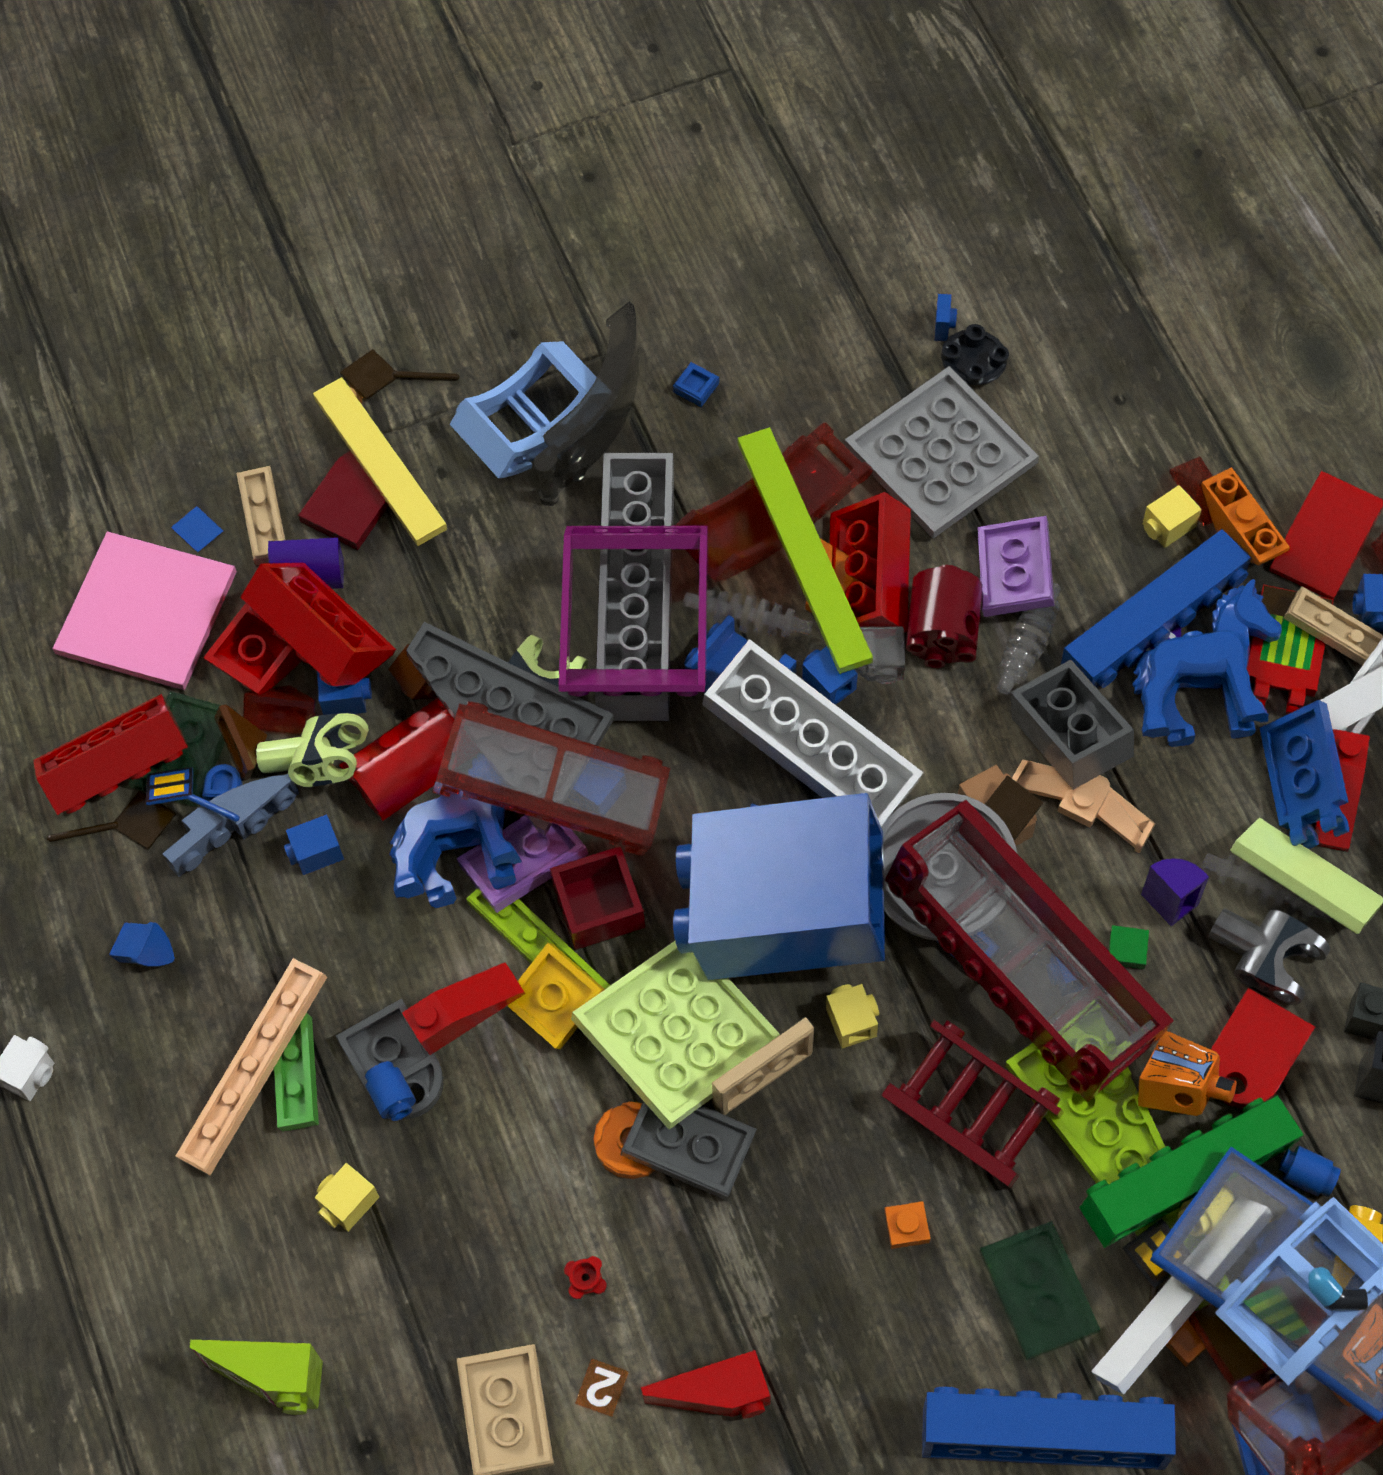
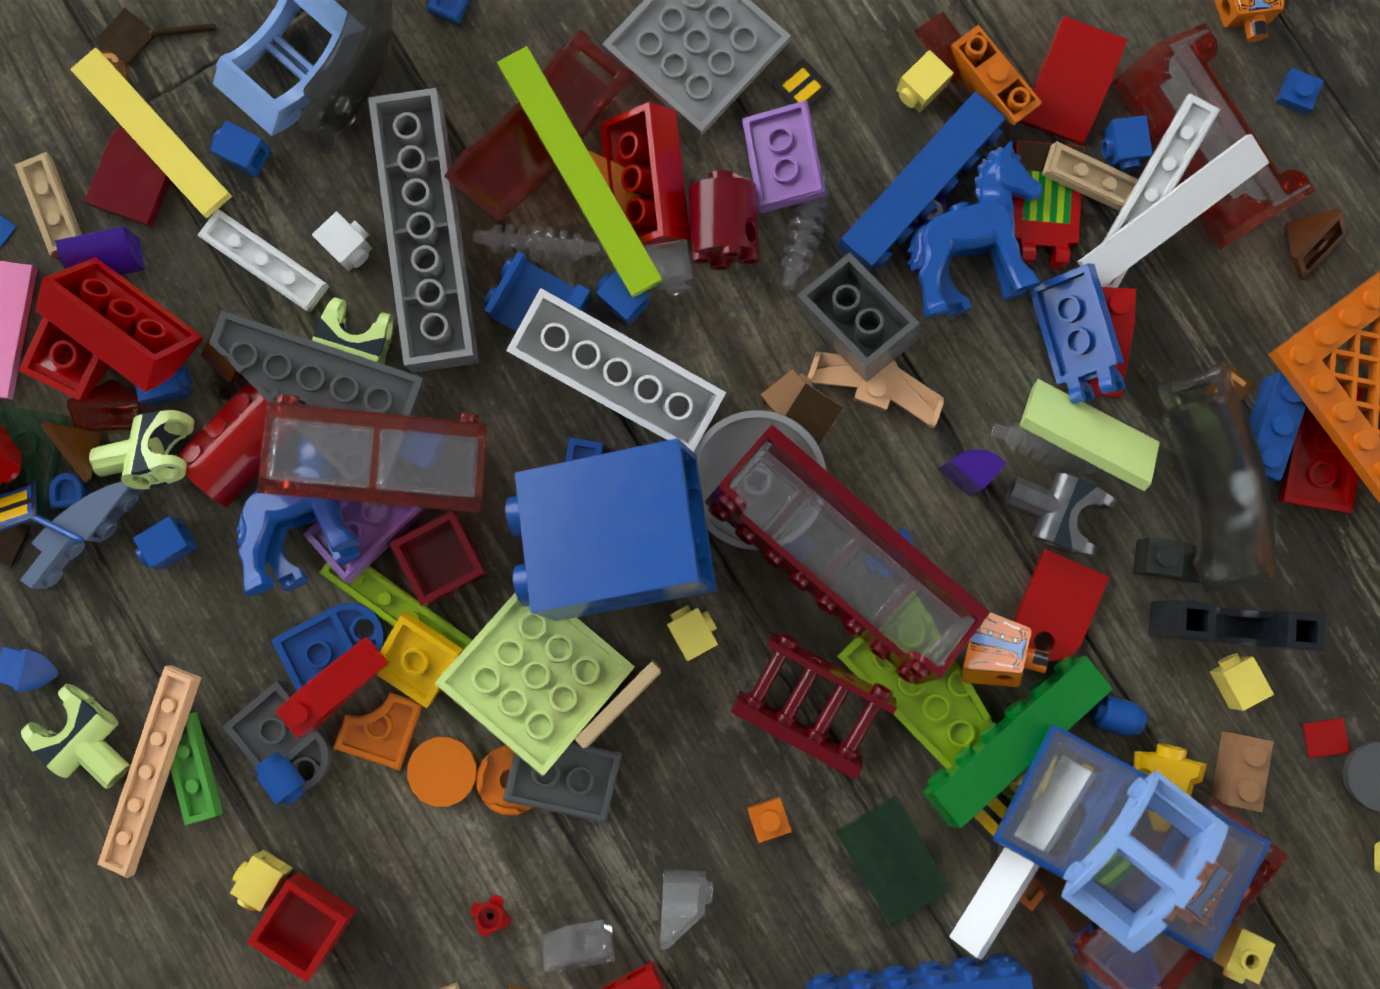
camera: 15 degrees left, 20 degrees up
magenta window [559,526,708,696] -> none
green tile [1109,925,1149,969] -> none
arm [1308,1267,1368,1311] -> none
none -> yellowish green connector [21,684,131,789]
none -> white tile [198,209,329,313]
none -> blue brick [210,121,272,179]
none -> red piece [246,872,357,982]
none -> blue tile [271,603,386,691]
none -> white brick [312,211,372,272]
none -> orange tile [333,692,424,771]
none -> orange tile [407,736,478,807]
none -> clear slope [541,920,615,973]
none -> clear slope [660,869,713,949]
none -> piece [772,58,832,108]

